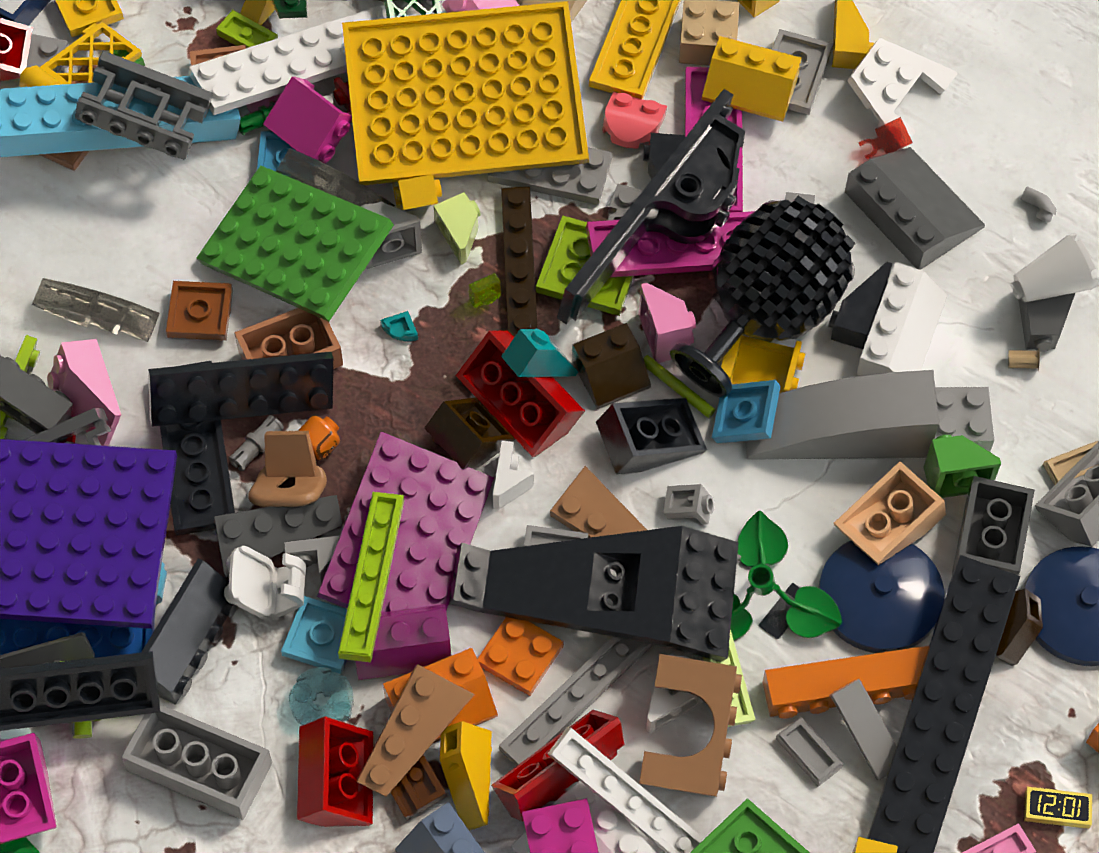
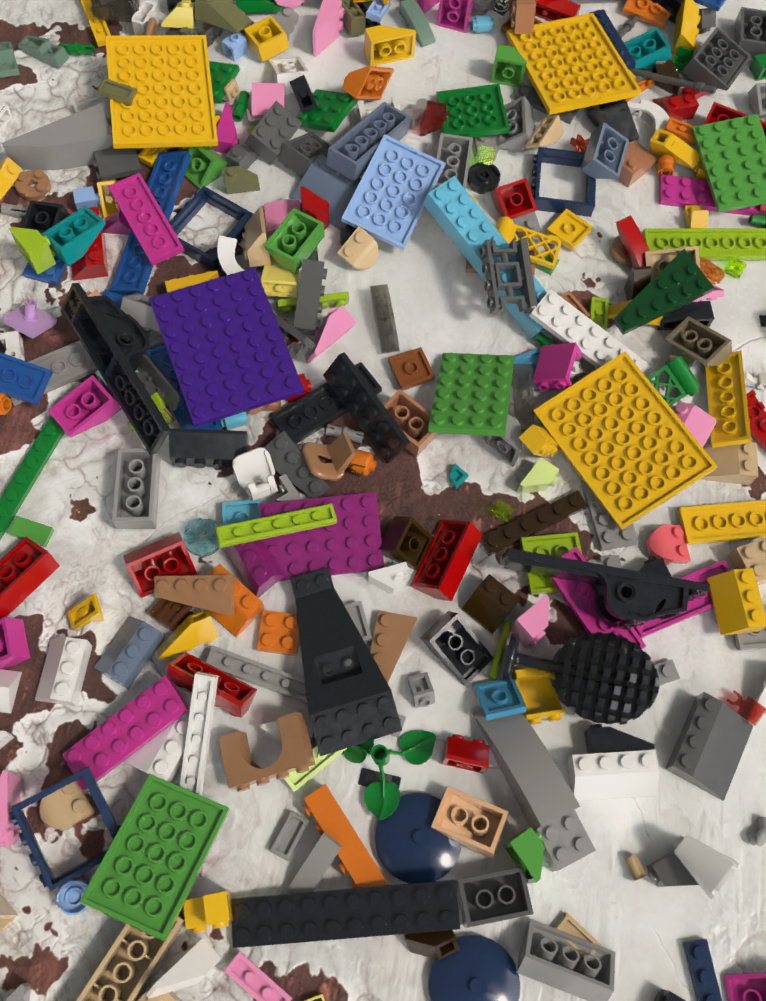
camera: 60 degrees right, 5 degrees up
teal slope [501,329,579,377] -> none
none -> red slope [441,734,490,774]

